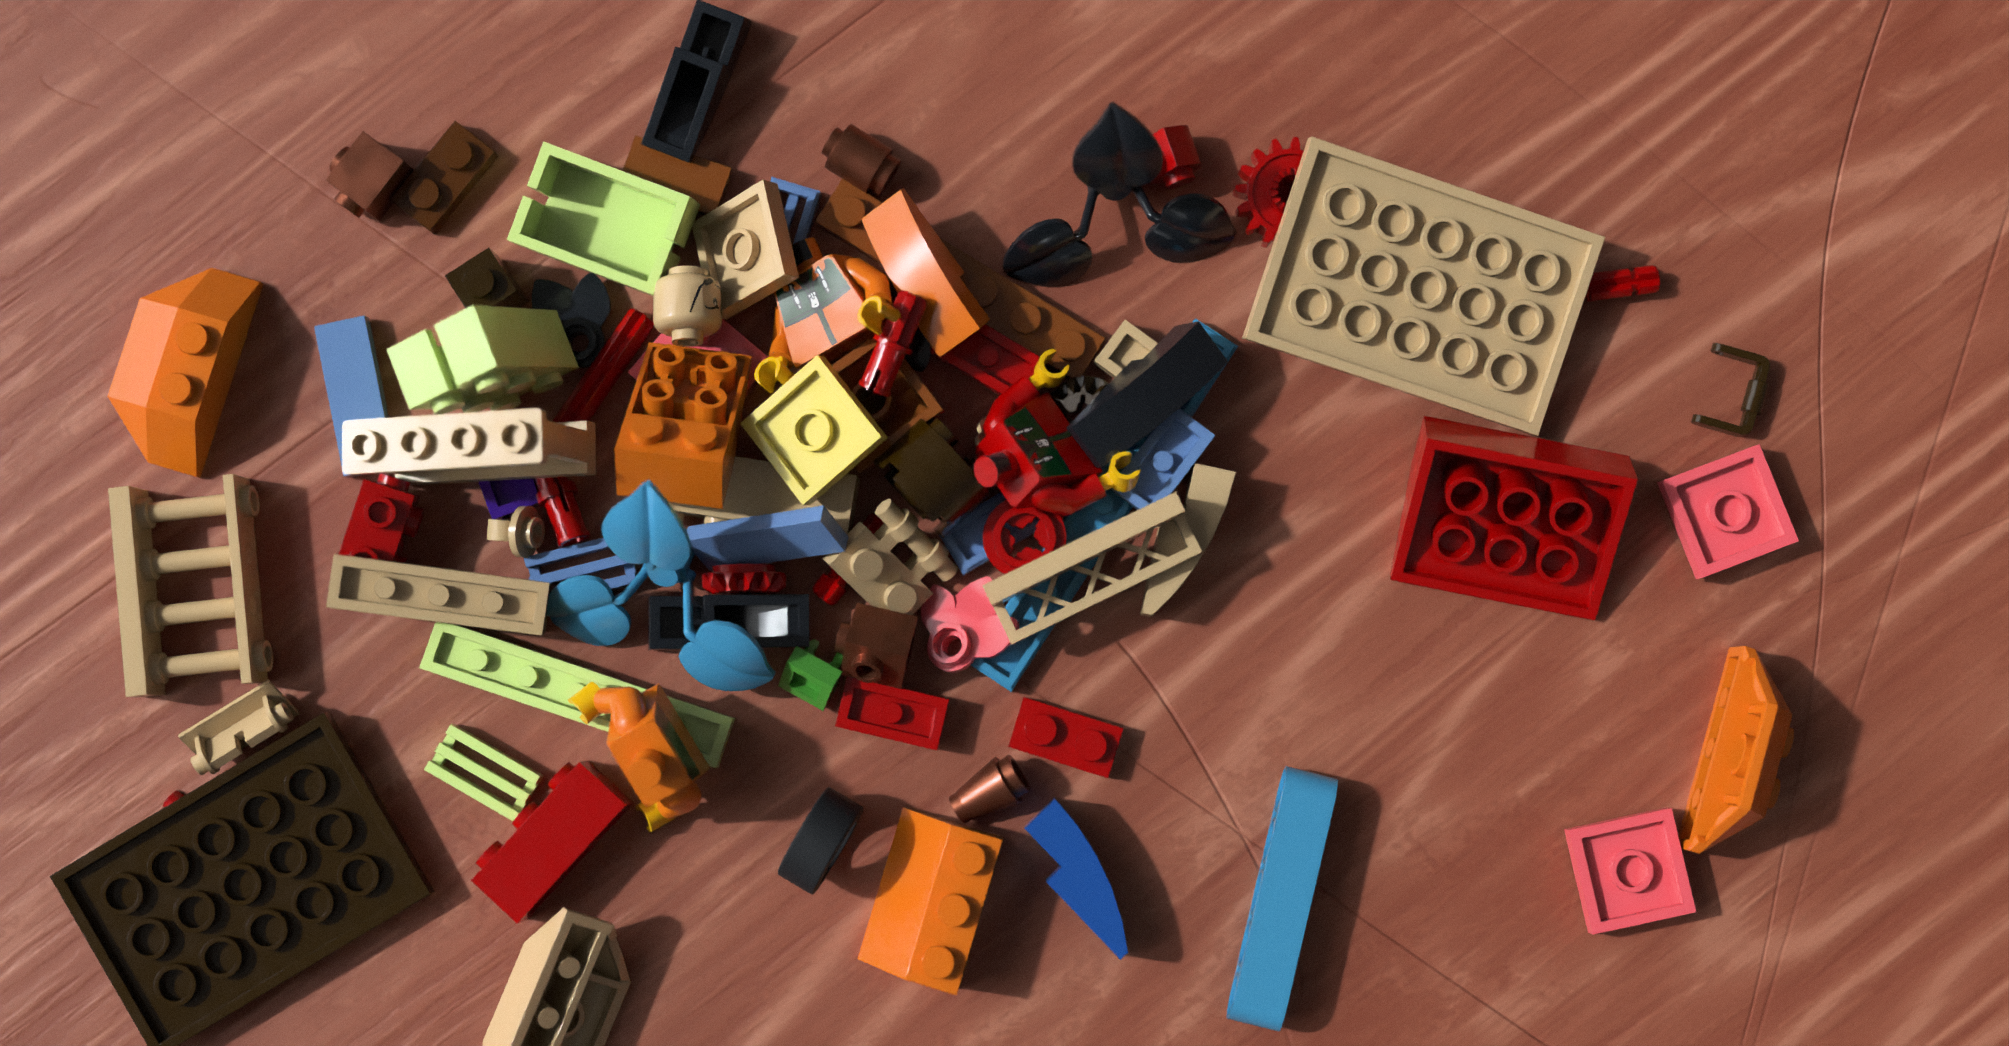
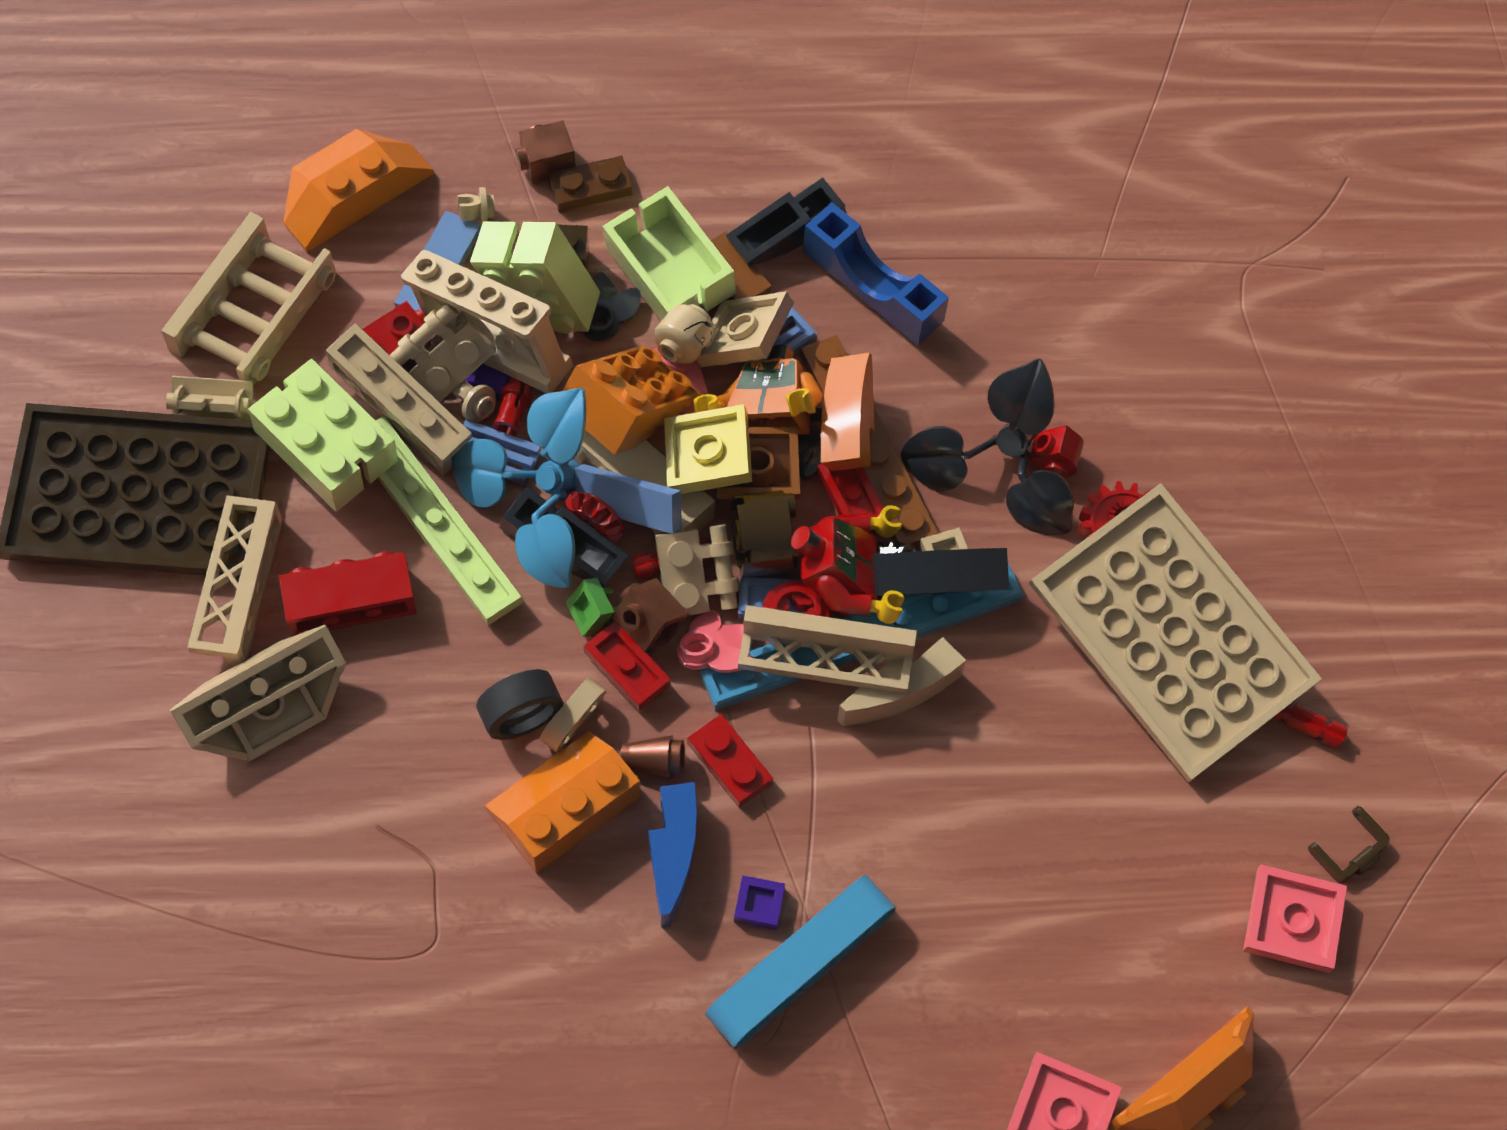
camera: 25 degrees right, 20 degrees down
yellowish green tile [424,724,544,821] -> none
red axle [552,308,654,422] -> none
orange torso [568,682,710,832] -> none
copper brick [821,124,901,196] -> none
red axle [858,290,927,397] -> none
medium blue plate [1110,408,1216,510] -> none
red slope [1390,416,1638,621] -> none
none -> tan fence [187,495,283,668]
none -> yellowish green piece [248,358,398,512]
none -> tan plate [390,303,496,403]
none -> tan plate [457,187,495,226]
none -> tan beam [540,678,607,753]
none -> dark purple tile [734,875,785,930]
none -> blue arch [803,202,949,345]

